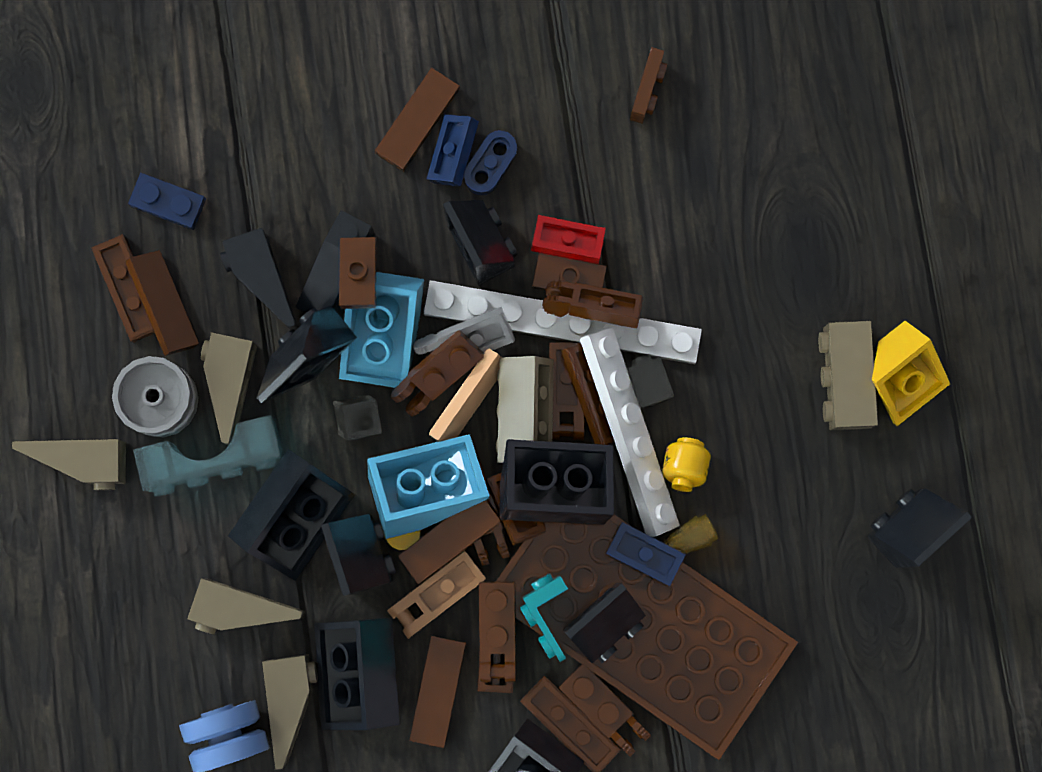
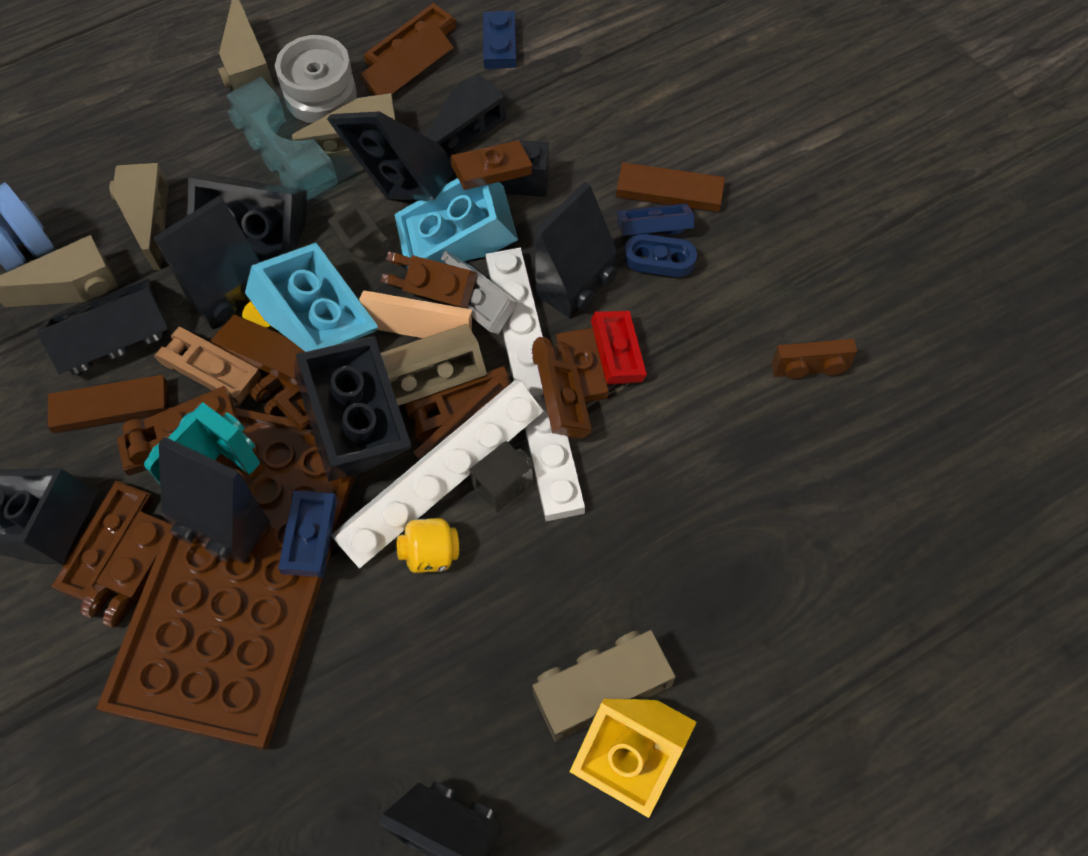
camera: 70 degrees right, 20 degrees down
clear yellow cone [664,514,719,554] -> none

